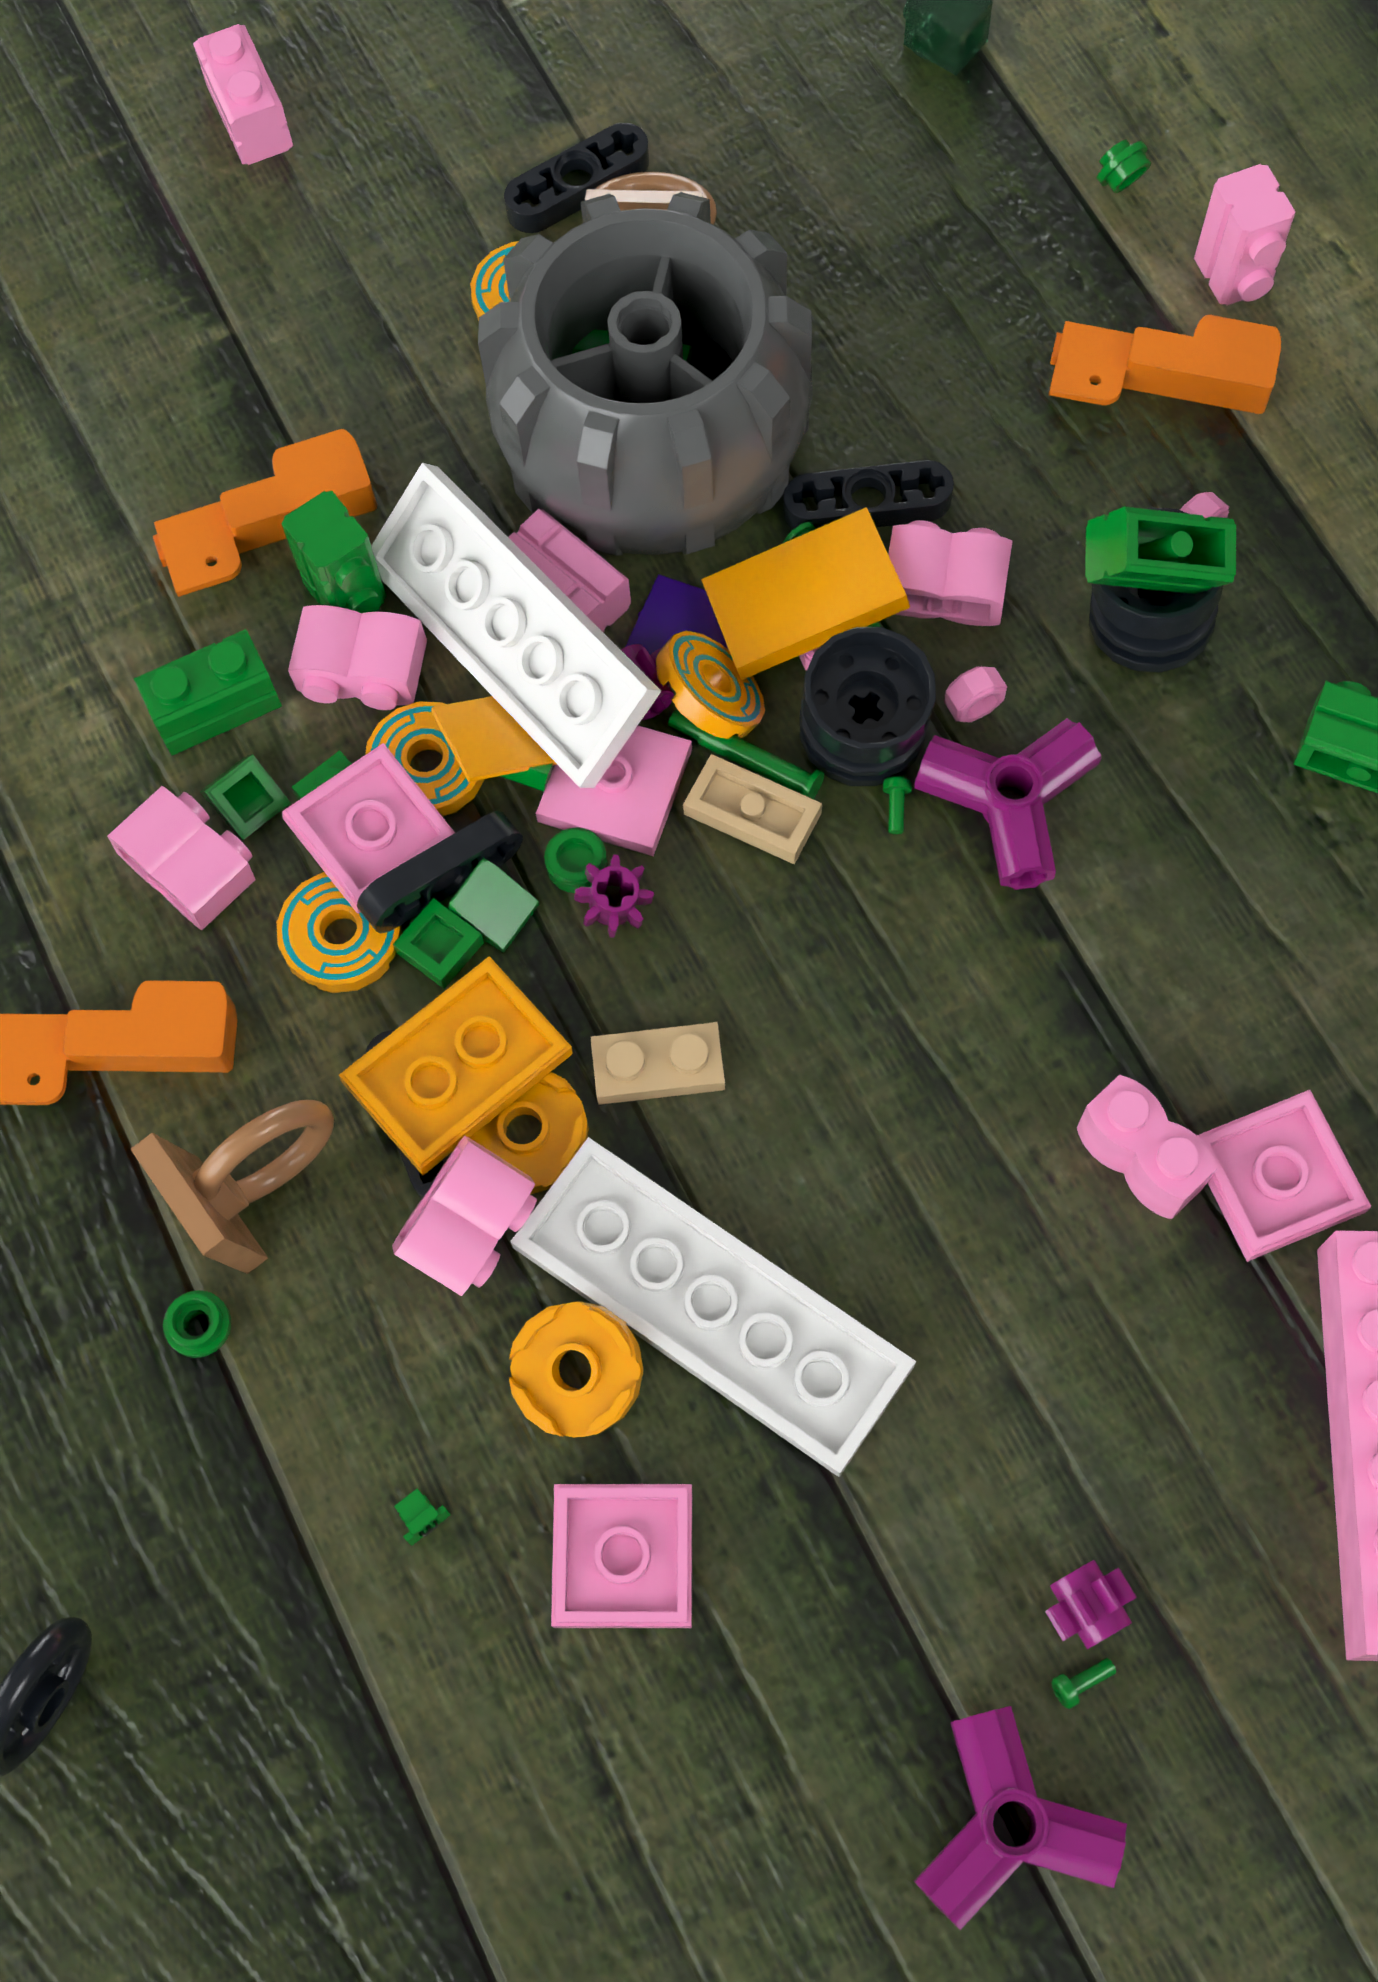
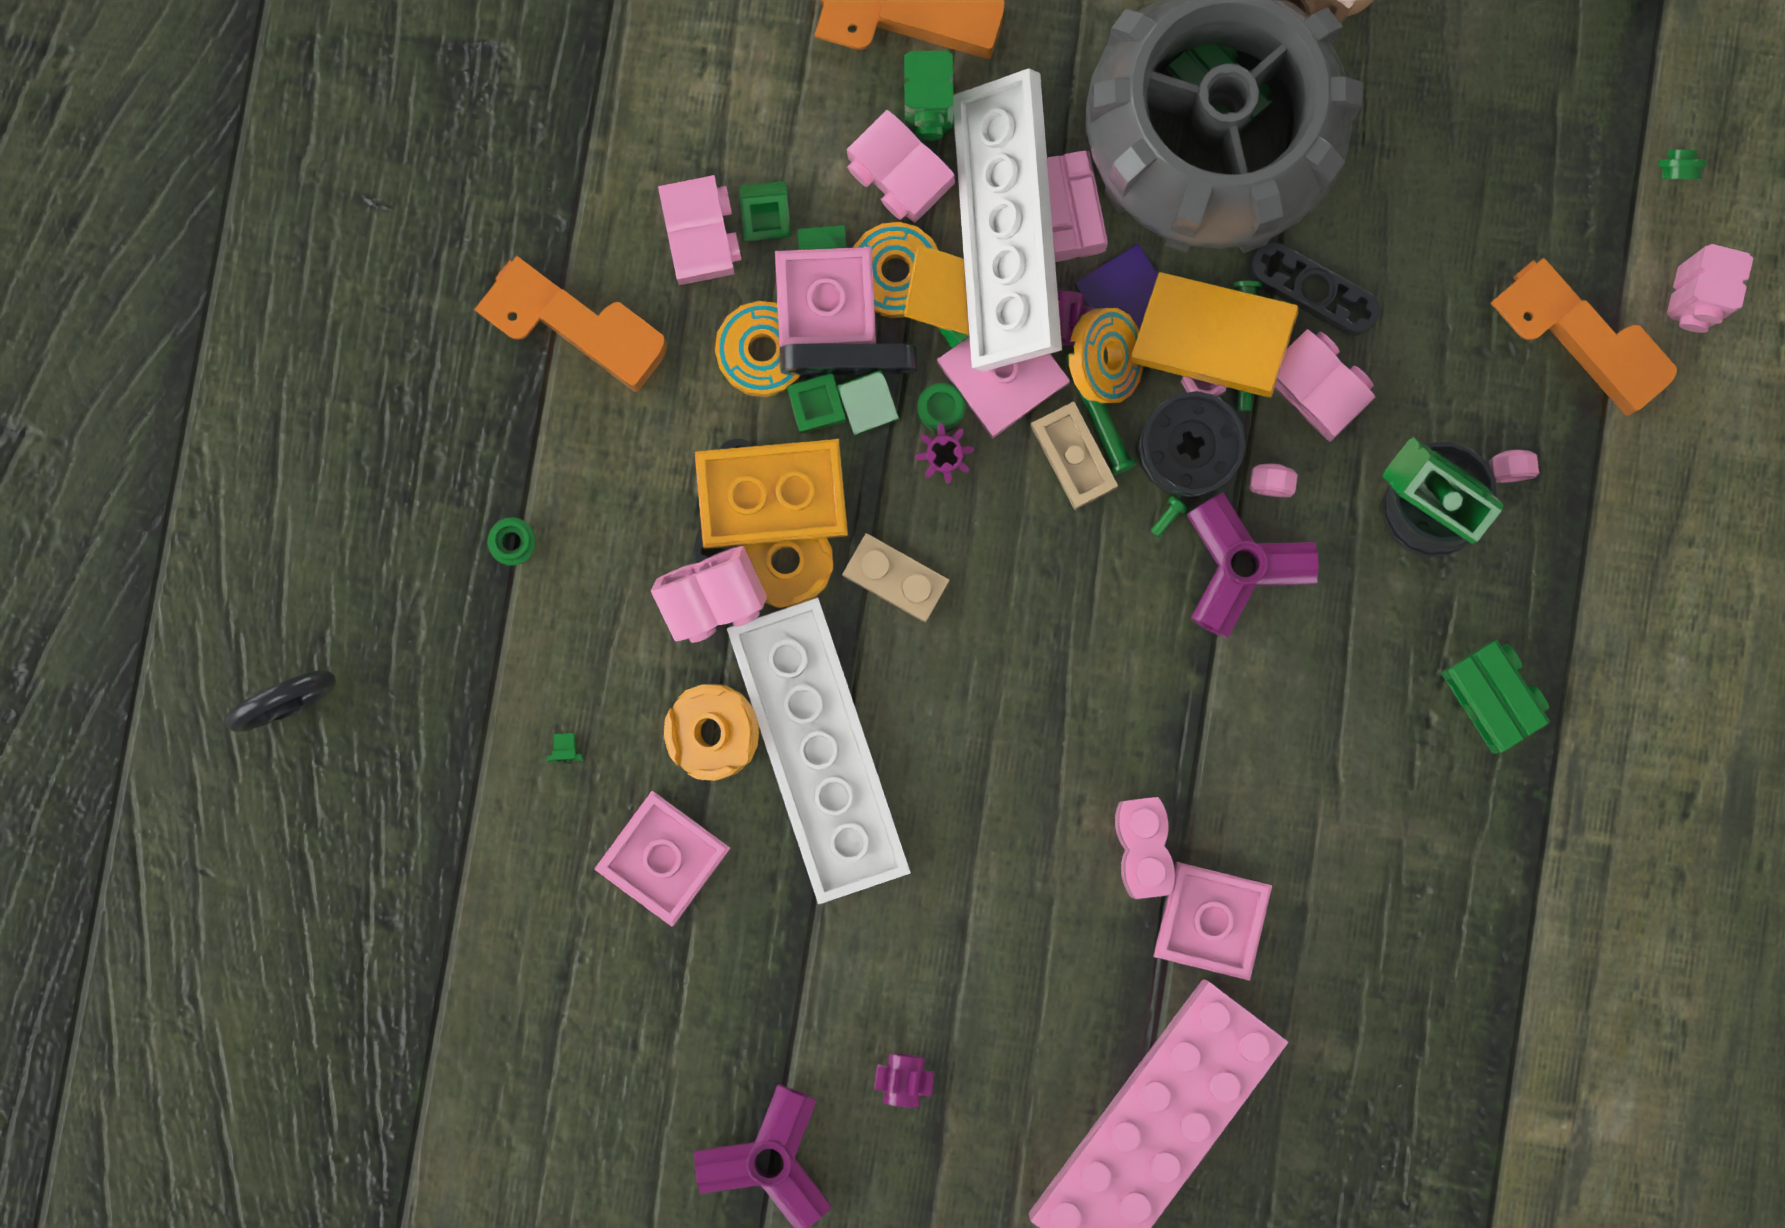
camera: 35 degrees right, 15 degrees up
medium nougat tile [131,1100,334,1274] -> none
green brick [134,629,282,756] -> none
green piece [1052,1658,1116,1709] -> none

